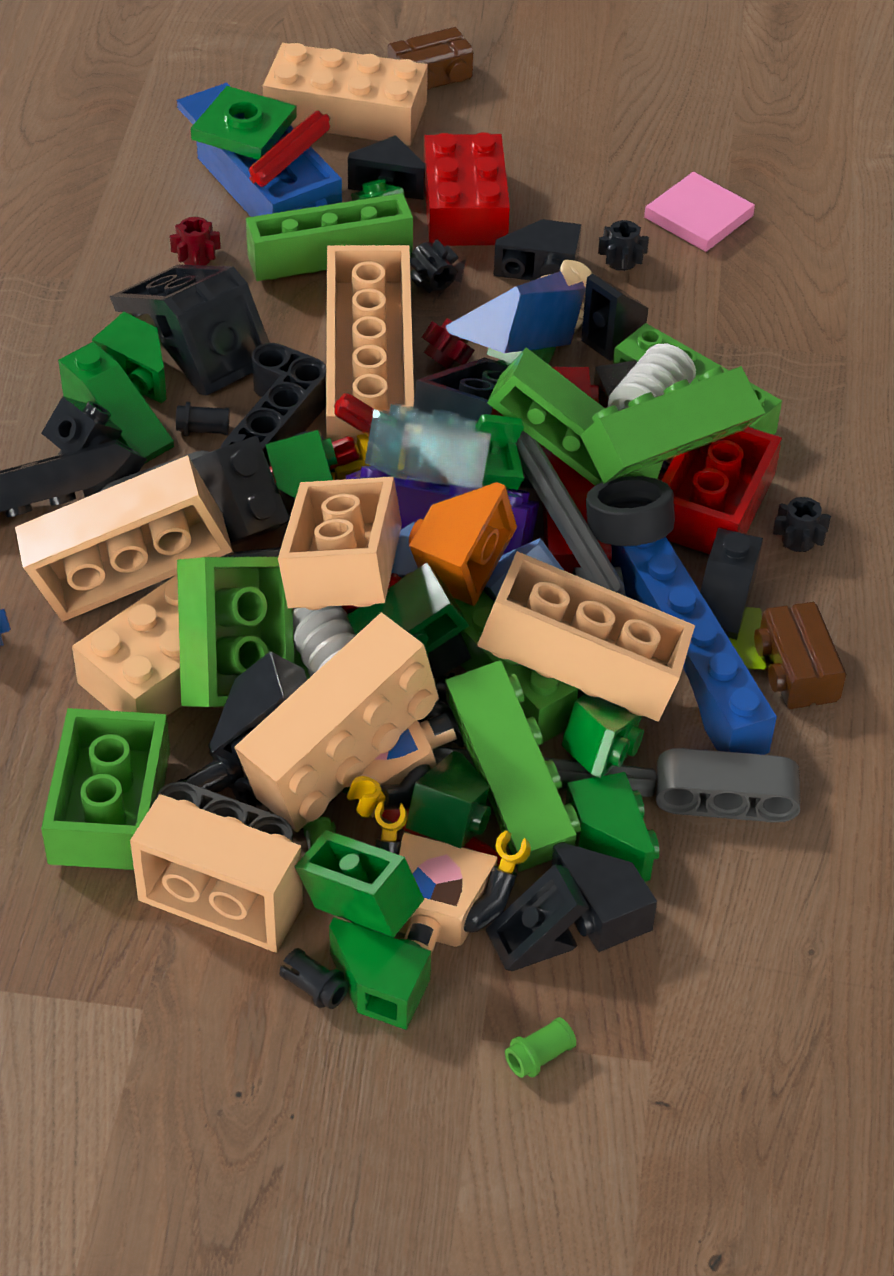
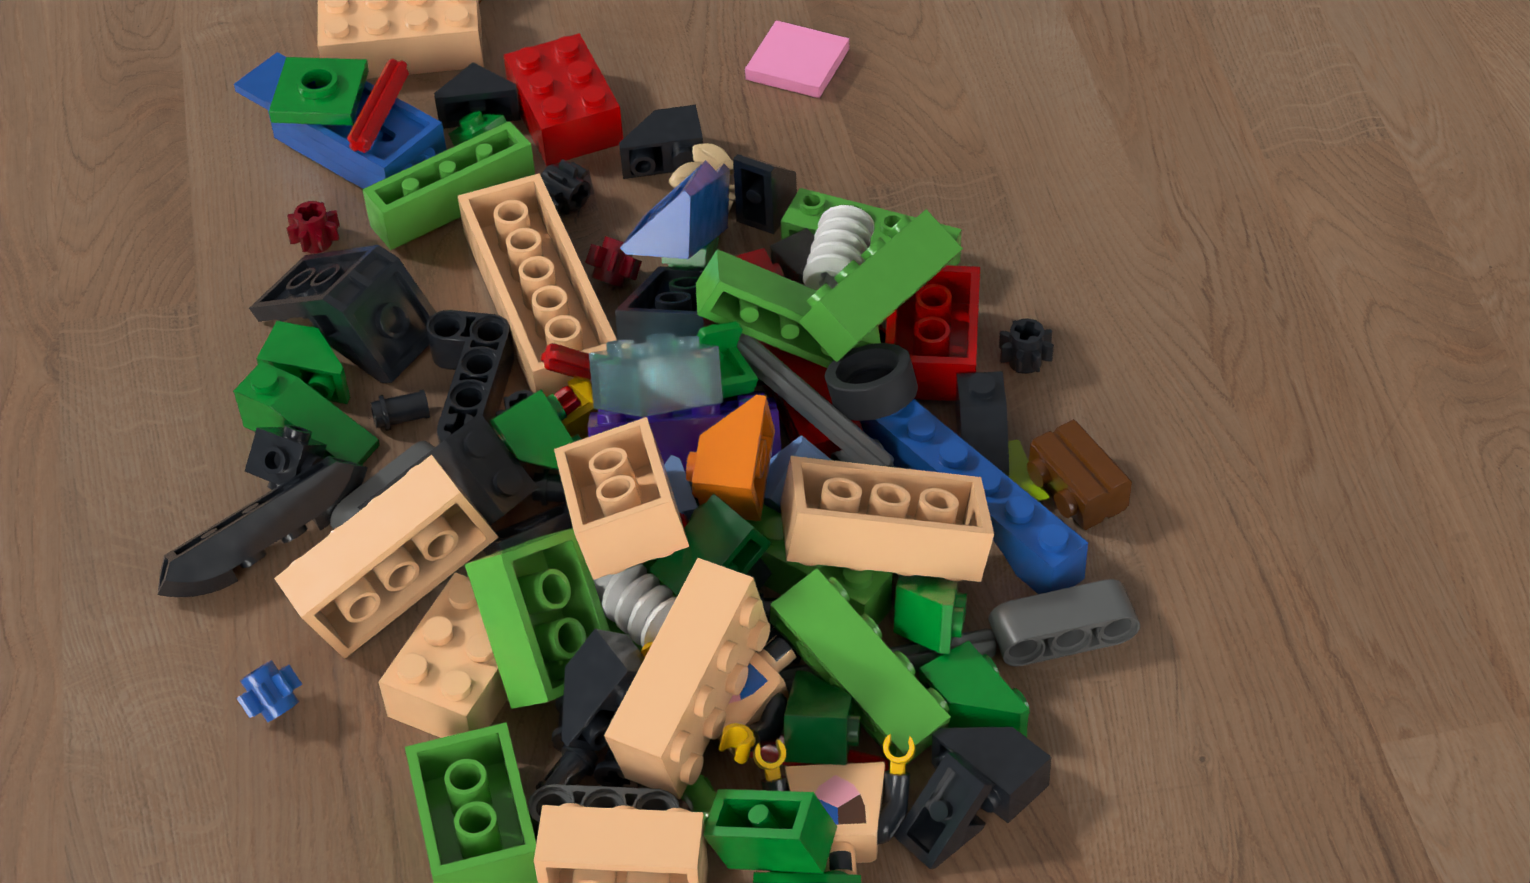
camera: 15 degrees left, 0 degrees up
black gear [598,220,649,271] -> none

